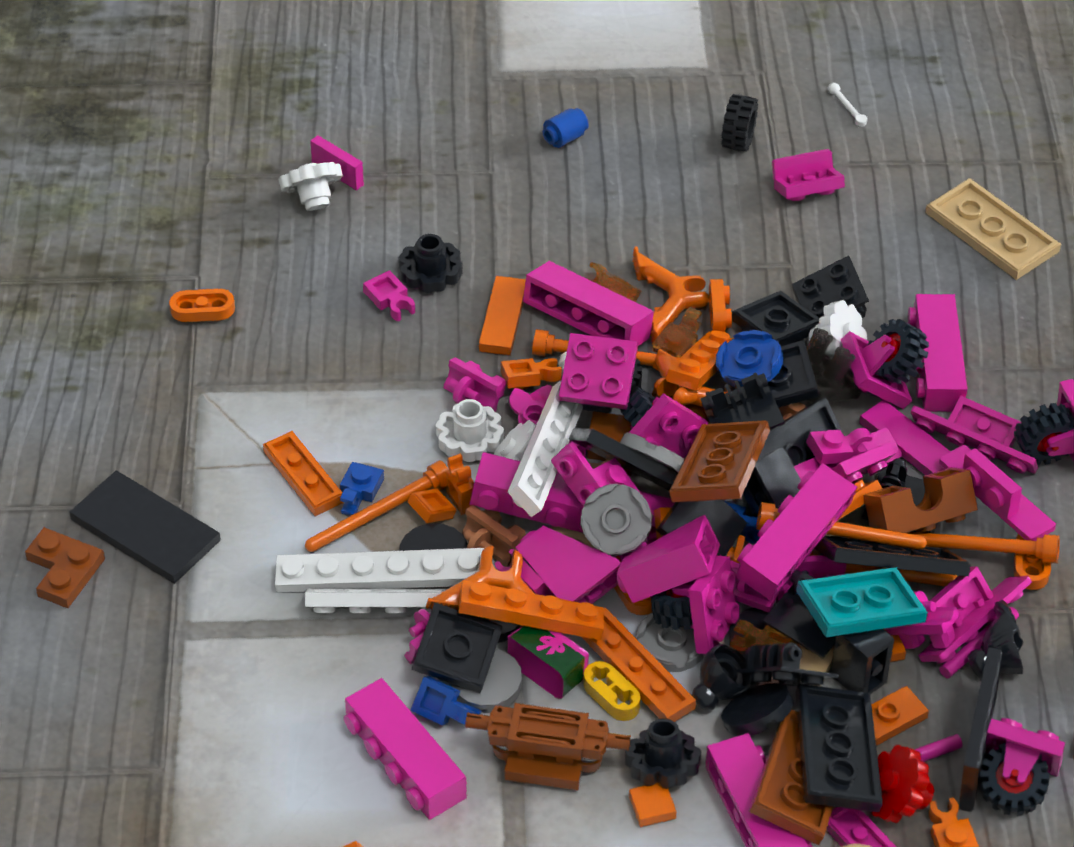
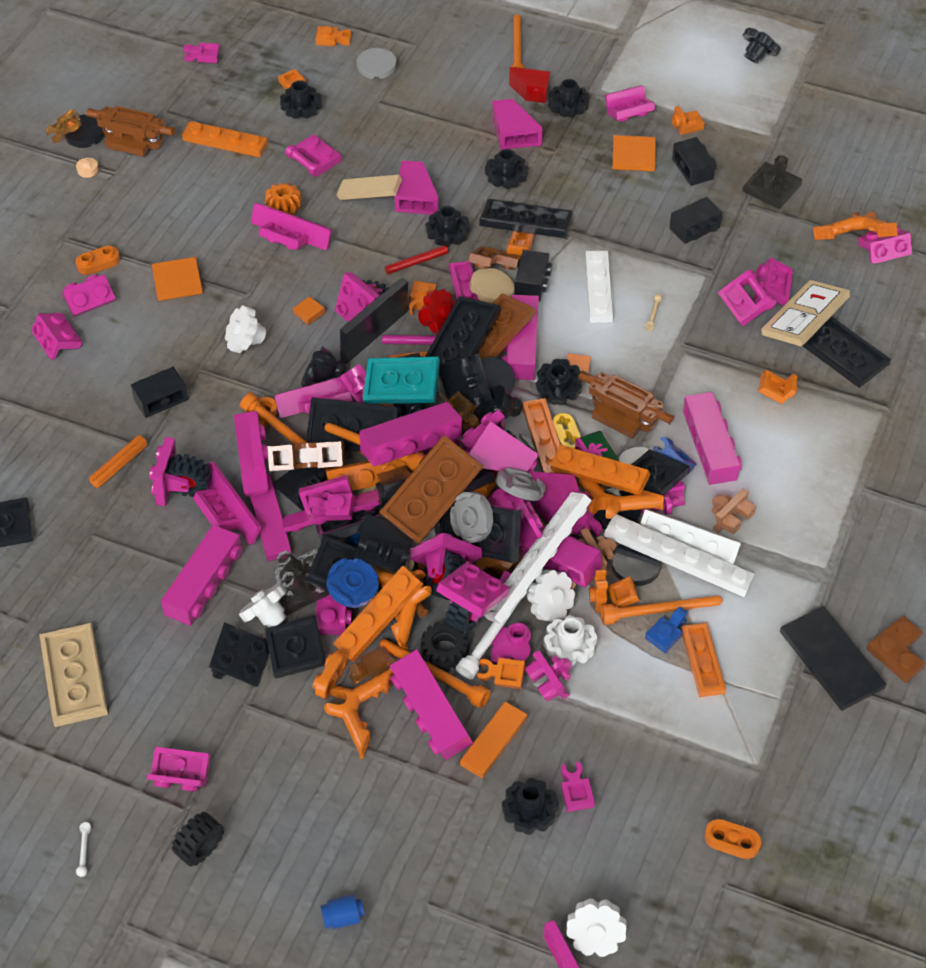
camera: 155 degrees left, 5 degrees up
clear orange plate [584,262,641,302] -> none
plate [840,319,929,409] -> none
none -> nougat hips [712,488,756,535]

